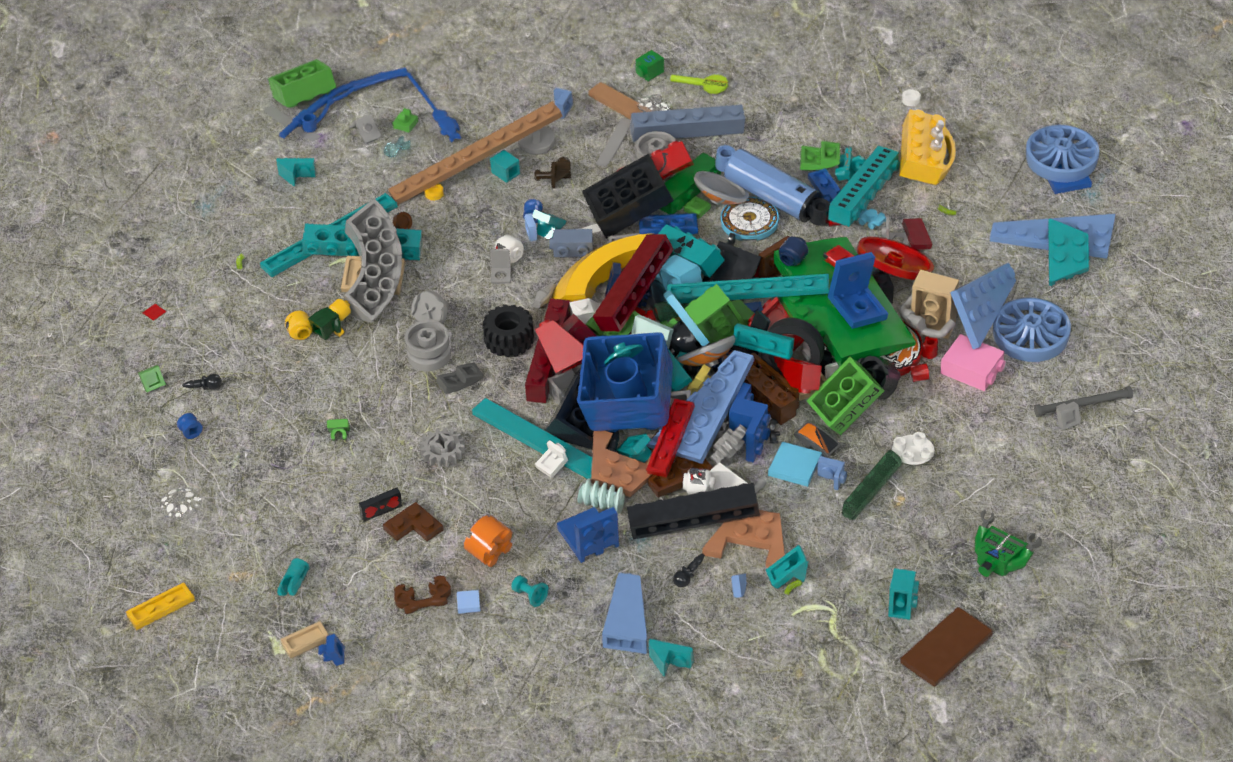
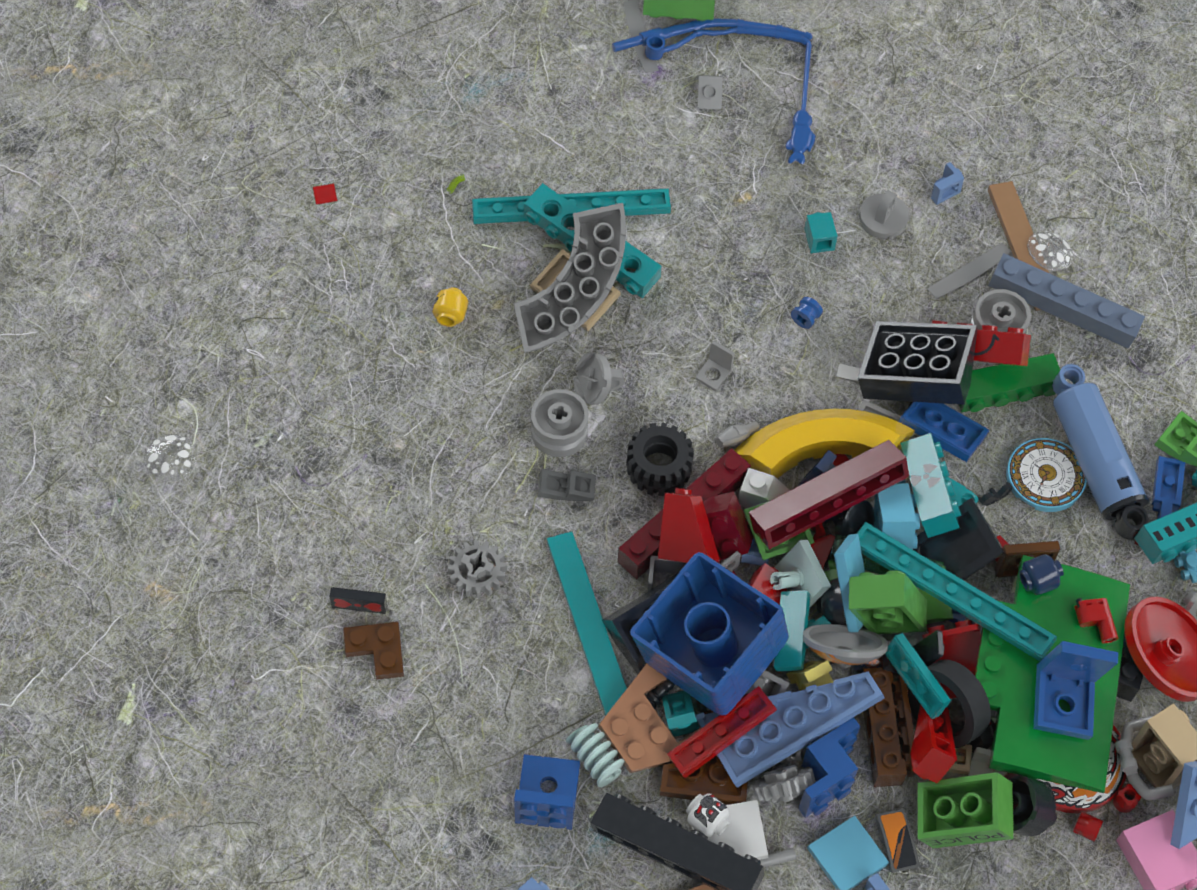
camera: 30 degrees right, 15 degrees up
yellow tile [126,582,195,630] -> none
bright green tile [138,365,166,393] -> none
blue wheel [177,413,203,439] -> none
black bar [182,374,222,390] -> none
teal slope [276,158,316,187] -> none
teal hinge [277,558,310,596] -> none
tan tile [280,621,329,659] -> none
dark green piece [308,299,351,340] -> none
blue tile [318,634,345,666] -> none
bright green tile [327,419,350,441] -> none
clear light blue arm [383,136,410,158] -> none
medium nougat plate [388,101,563,205] -> none
bright green tile [393,108,418,133] -> none
reddish brown tile [393,212,413,229] -> none
reddish brown helmet [394,576,451,614] -> none
yellow tile [424,184,444,200] -> none
light blue tile [457,590,480,614] -> none
orange brick [464,515,513,567] -> none
white head [495,235,524,263] -> none
teal piece [511,575,549,607] -> none
light blue tile [524,213,537,241] -> none
teal slope [532,209,567,239] -> none
dark brown piece [534,157,571,189] -> none
white bracket [535,440,568,478] -> none
sand blue brick [549,229,593,257] -> none
teal dish [604,343,643,366] -> none
green brick [635,49,664,82] -> none
lime piece [670,74,728,94] -> none
bright green tile [684,196,711,219] -> none
light grey dish [694,171,749,205] -> none
black piece [769,419,780,444] -> none

